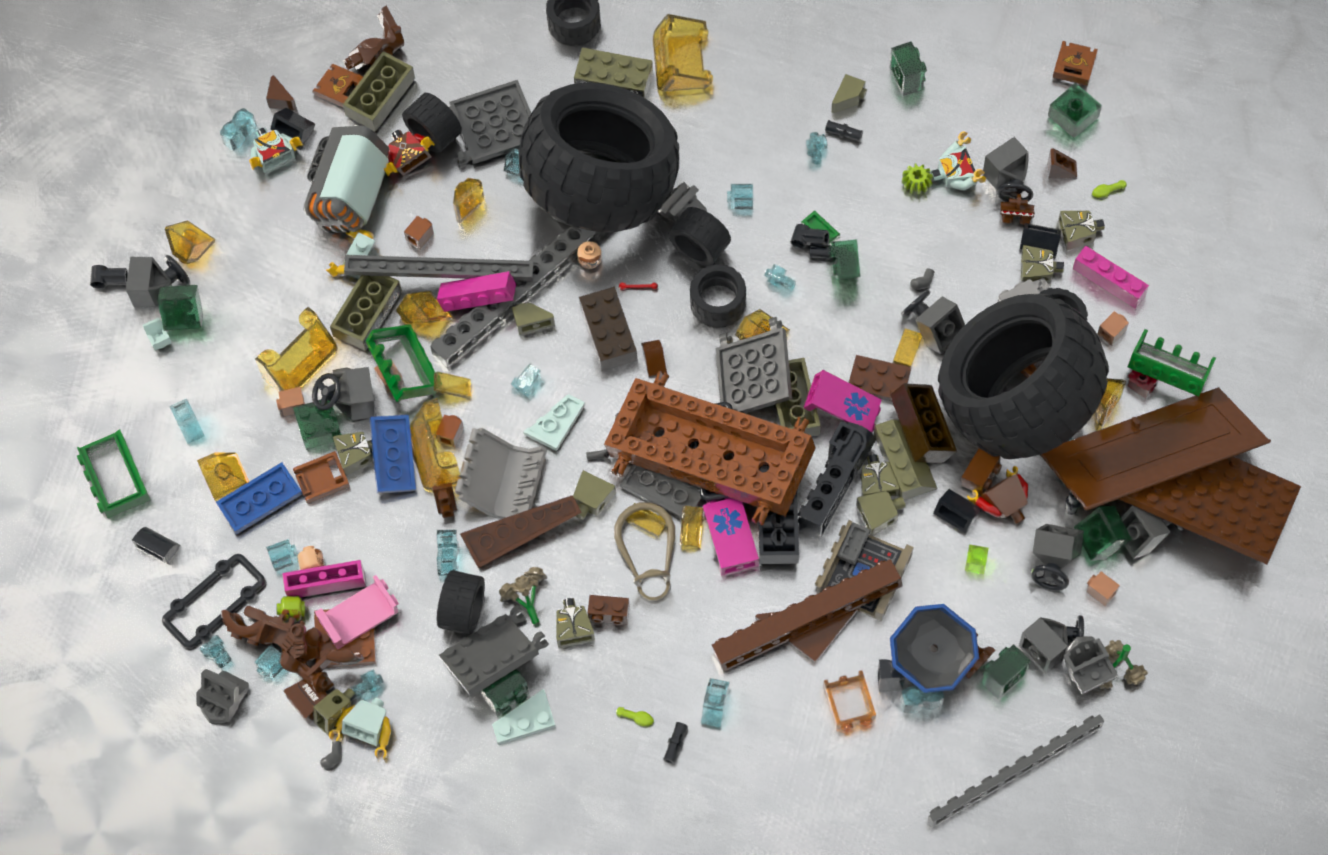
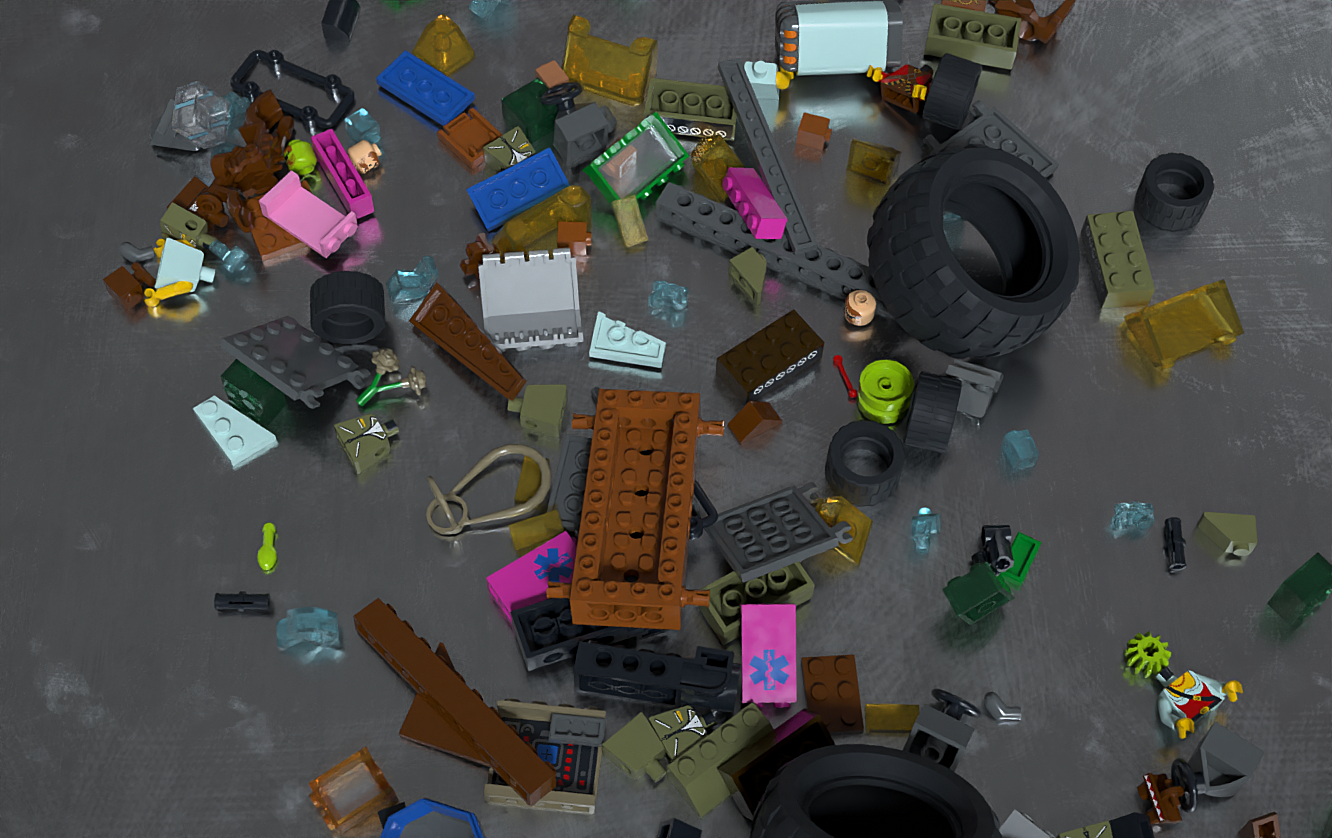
camera: 65 degrees right, 5 degrees down
reddish brown brick [587,595,630,625] -> none
none -> reddish brown brick [103,262,156,310]
none -> clear container [171,80,230,149]
none -> lime wheel [857,360,914,424]

